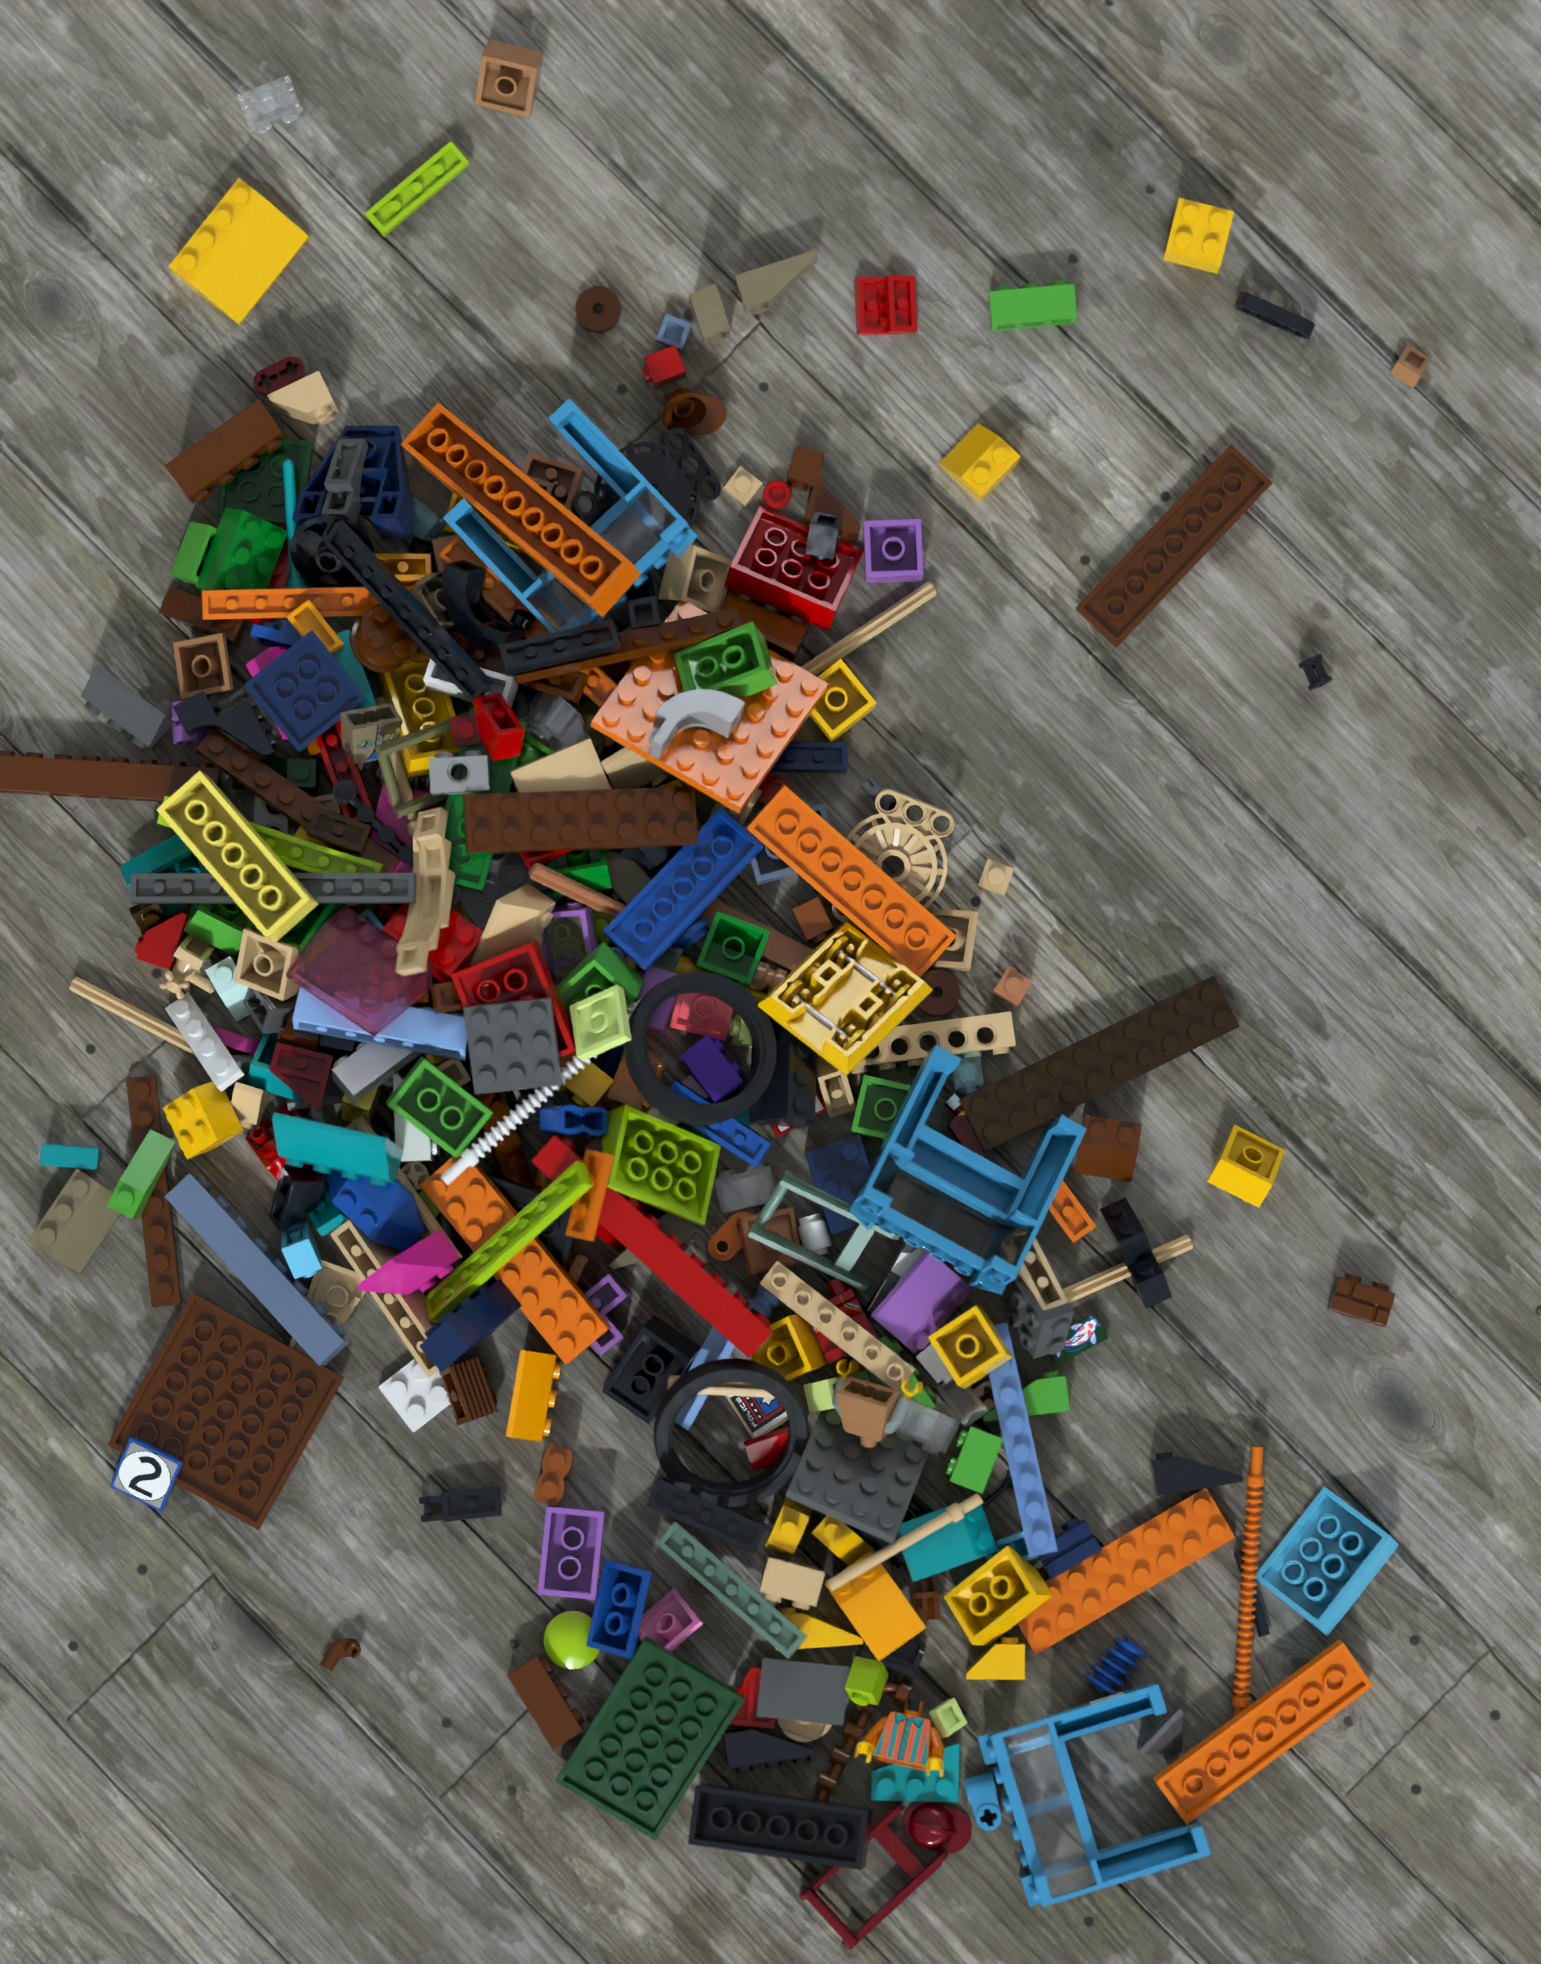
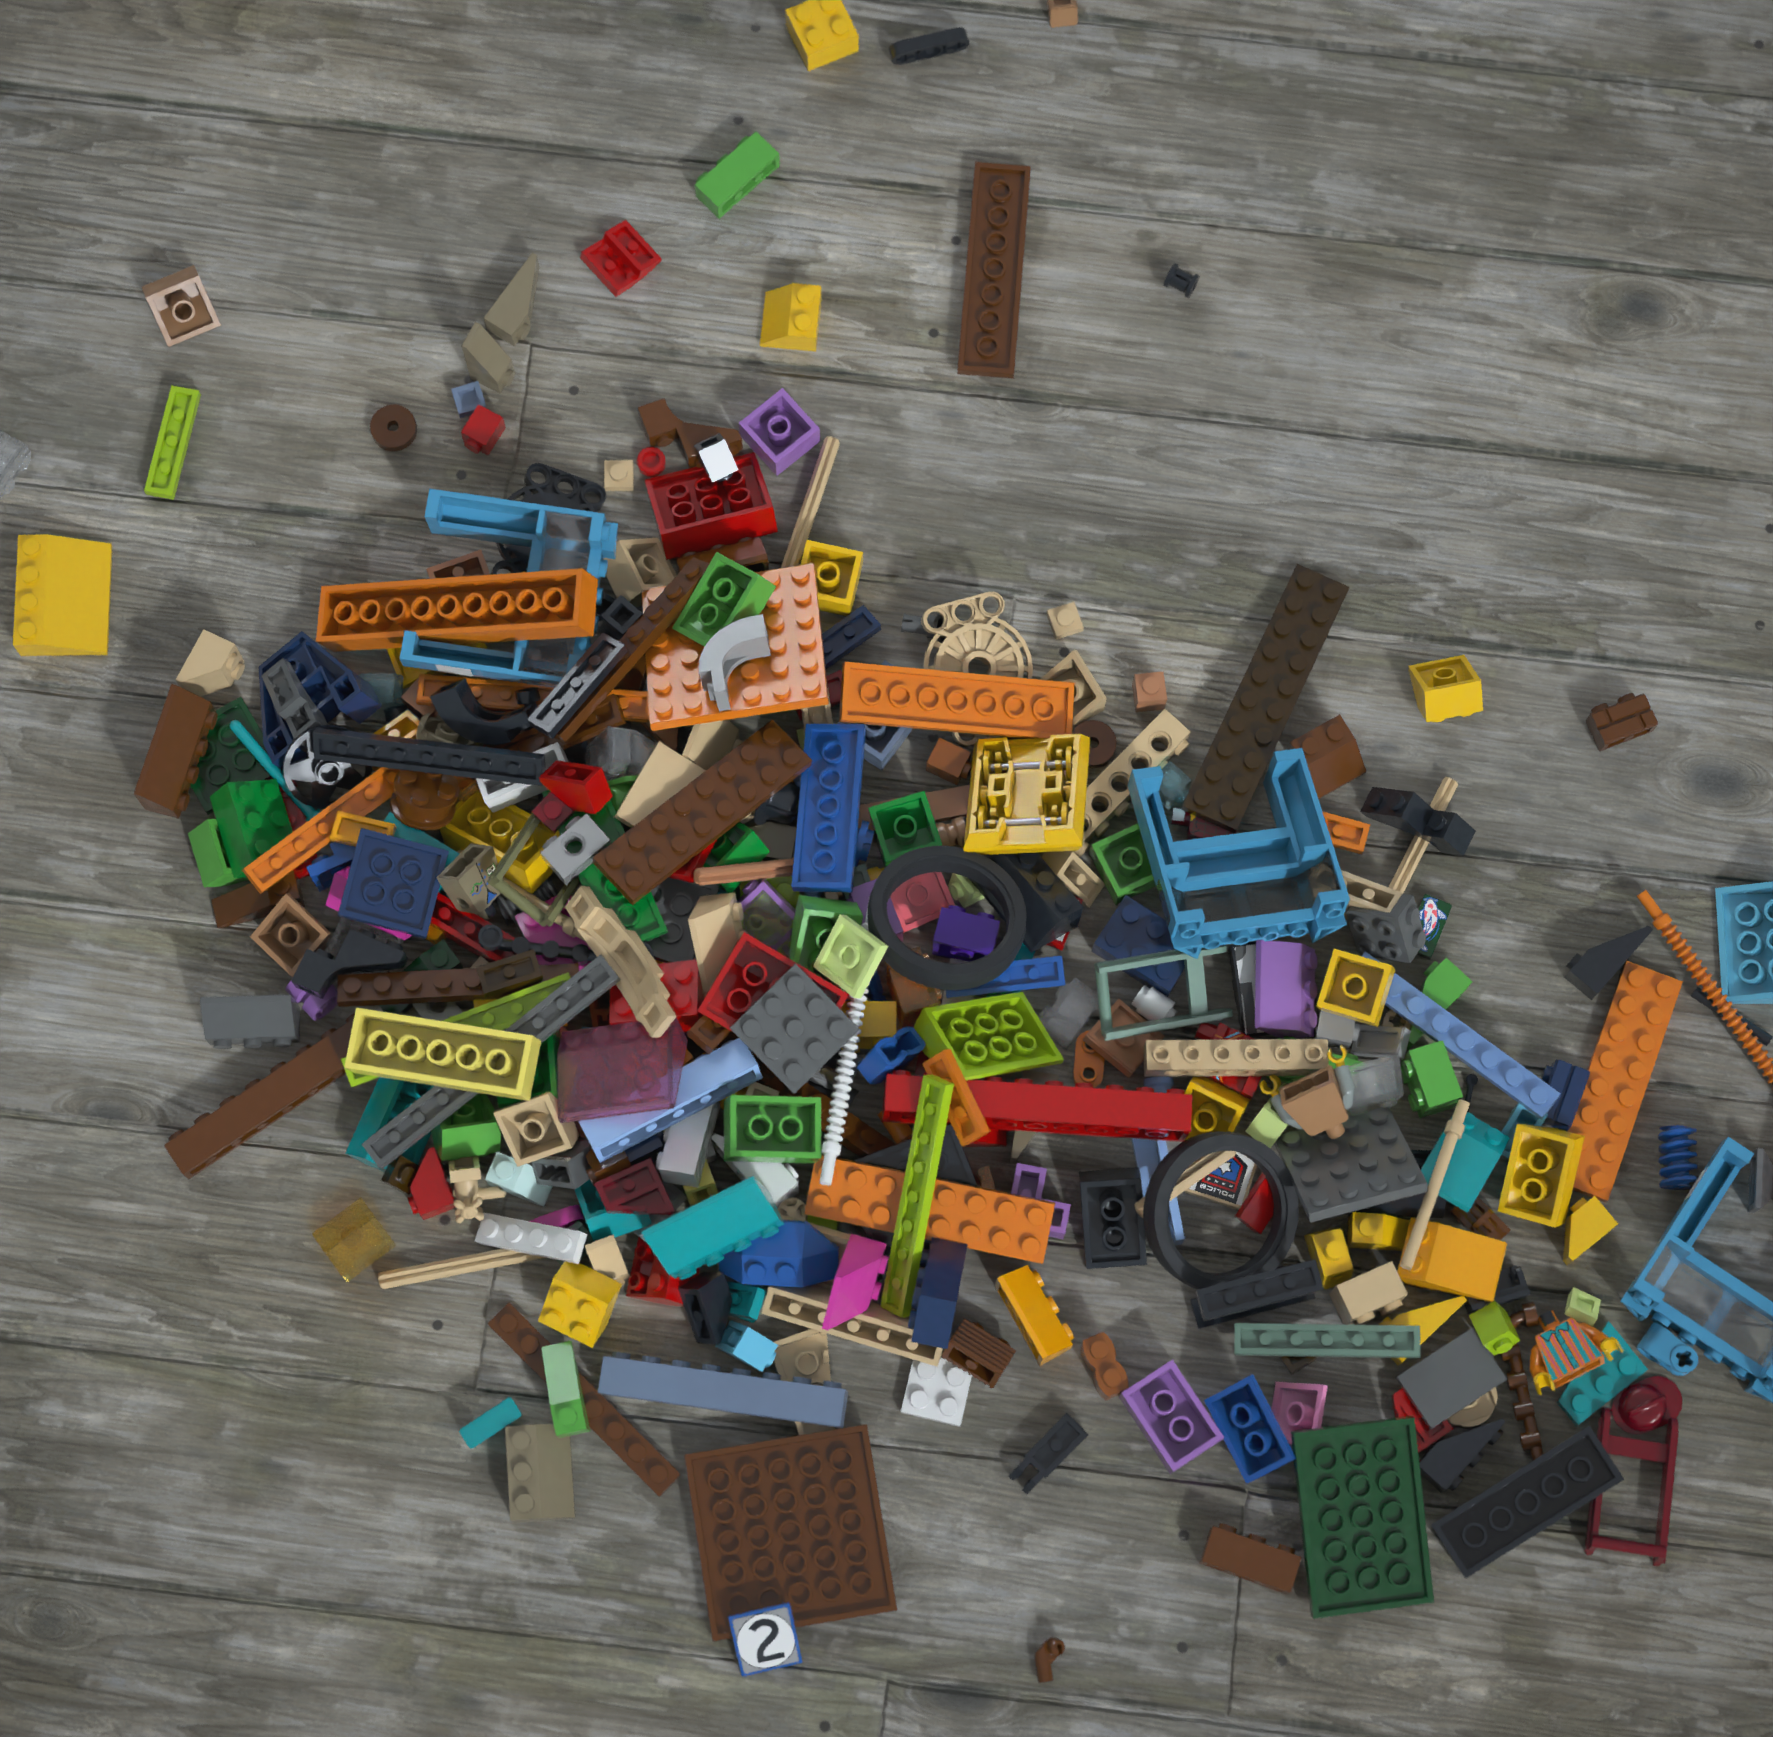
camera: 40 degrees left, 10 degrees down
dark red beam [253,356,306,397] -> none
lime dish [544,1611,600,1669] -> none
reddish brown piece [662,388,727,435] -> none
none -> clear yellow slope [312,1197,397,1282]

